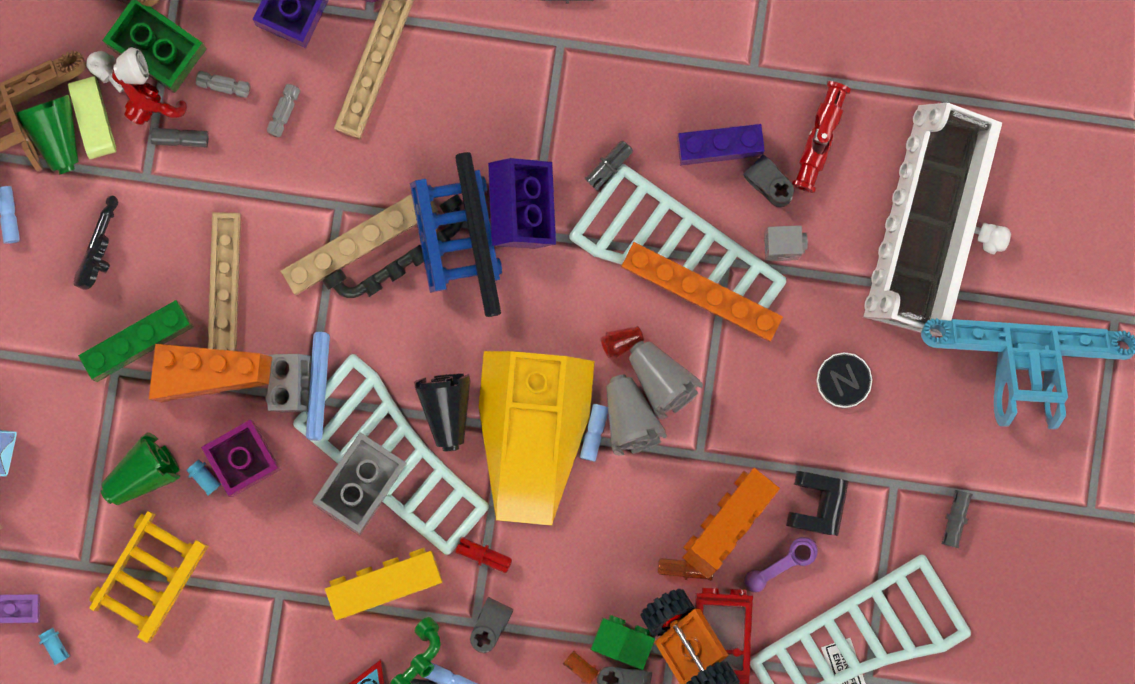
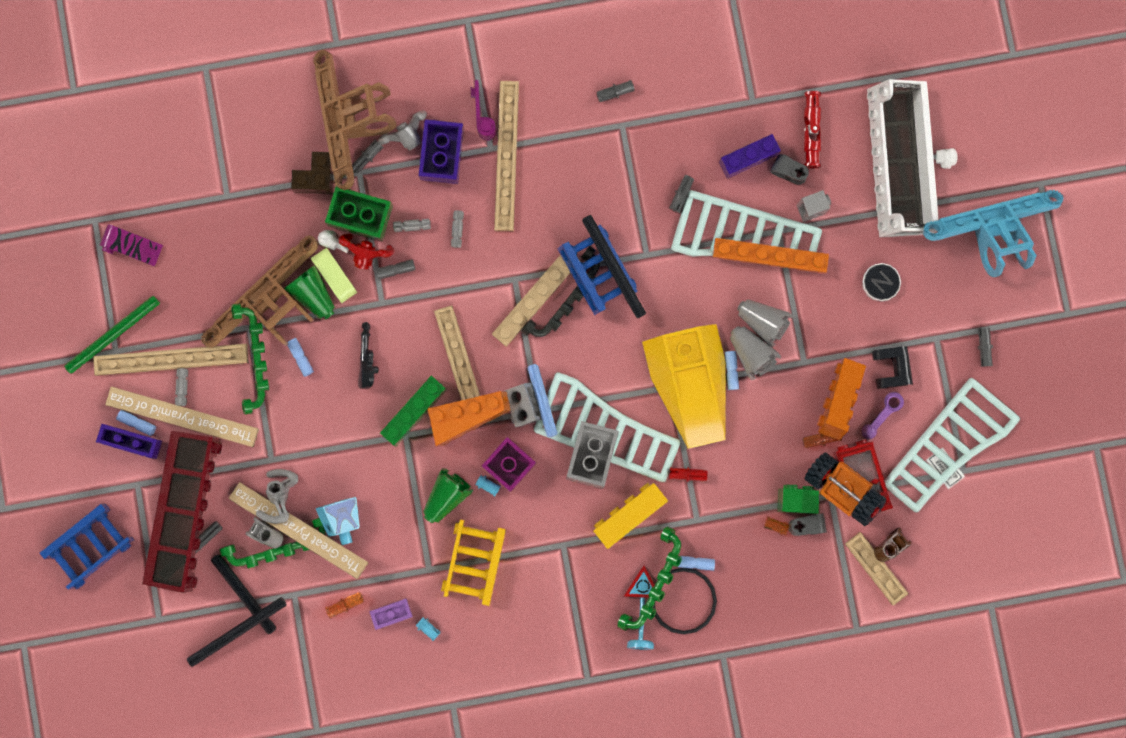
camera: 20 degrees left, 0 degrees up
white cone [114,47,149,84] -> none
black cone [414,373,470,452] -> none
dark grey piece [470,597,514,653] -> none
dark purple brick [488,158,556,249] -> none
clear red cone [600,326,644,358] -> none

